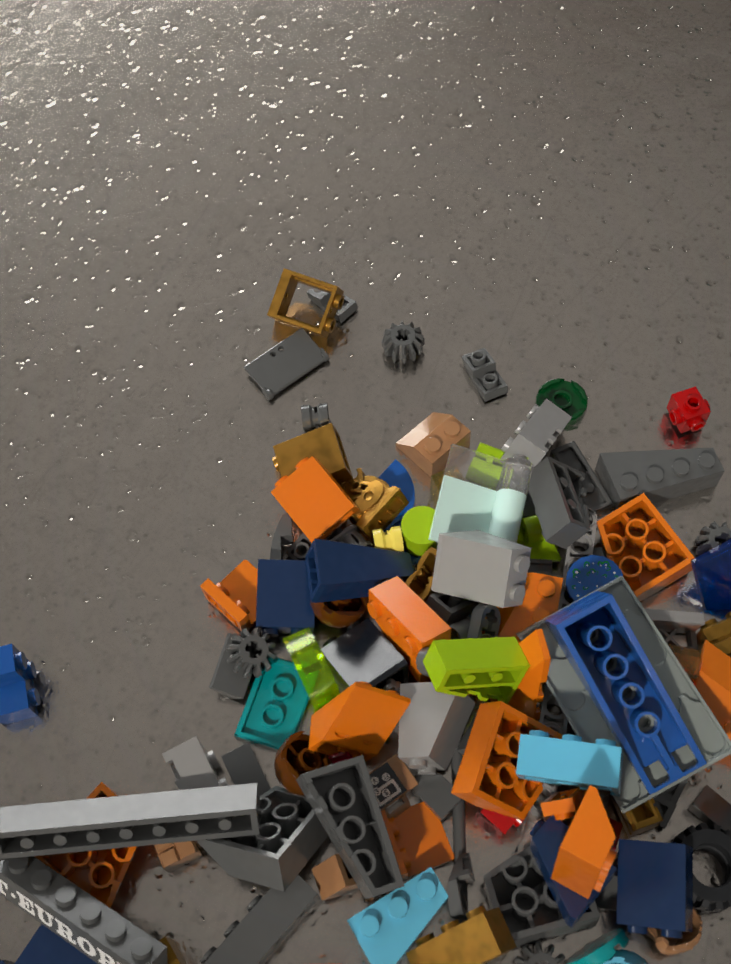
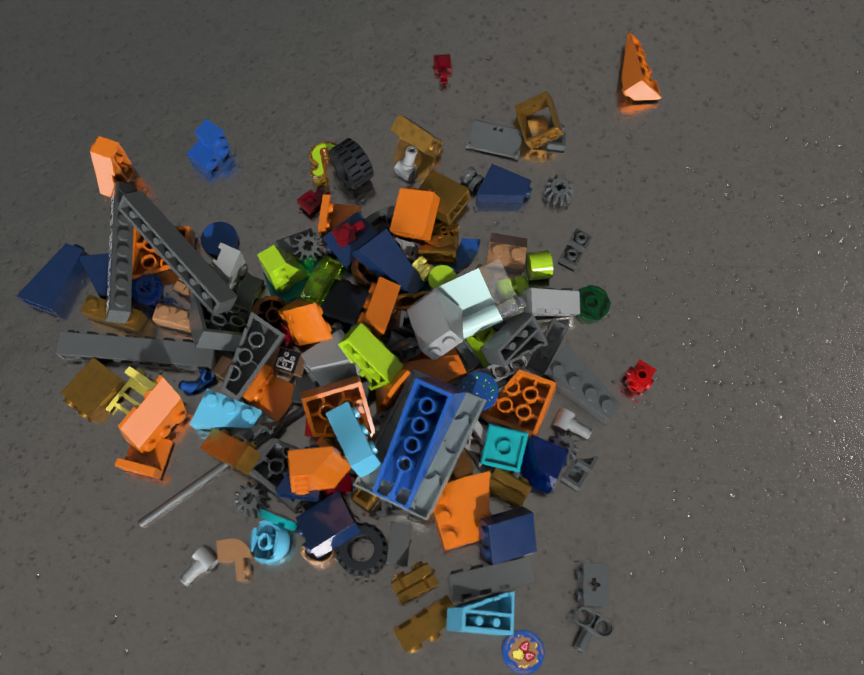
camera: 45 degrees right, 10 degrees up
none -> clear blue piece [132,274,164,309]
none -> medium nougat brick [152,302,192,334]
none -> blue piece [178,368,214,393]
none -> blue tile [201,222,239,257]
none -> lime wedge [257,245,310,294]
none -> dark red plate [297,185,330,215]
none -> clear orange animal [309,141,338,186]
none -> black tyre [329,138,374,189]
none -> dark red plate [332,220,367,248]
none -> pearl gold brick [390,114,444,157]
none -> light grey pin [393,146,418,182]
none -> dark red plate [433,54,452,84]
none -> dark blue slope [476,164,533,203]
none -> teal tile [479,424,529,473]
none -> lime piece [526,250,553,281]
none -> light grey pin [551,408,593,439]
none -> orange wedge [621,32,661,101]

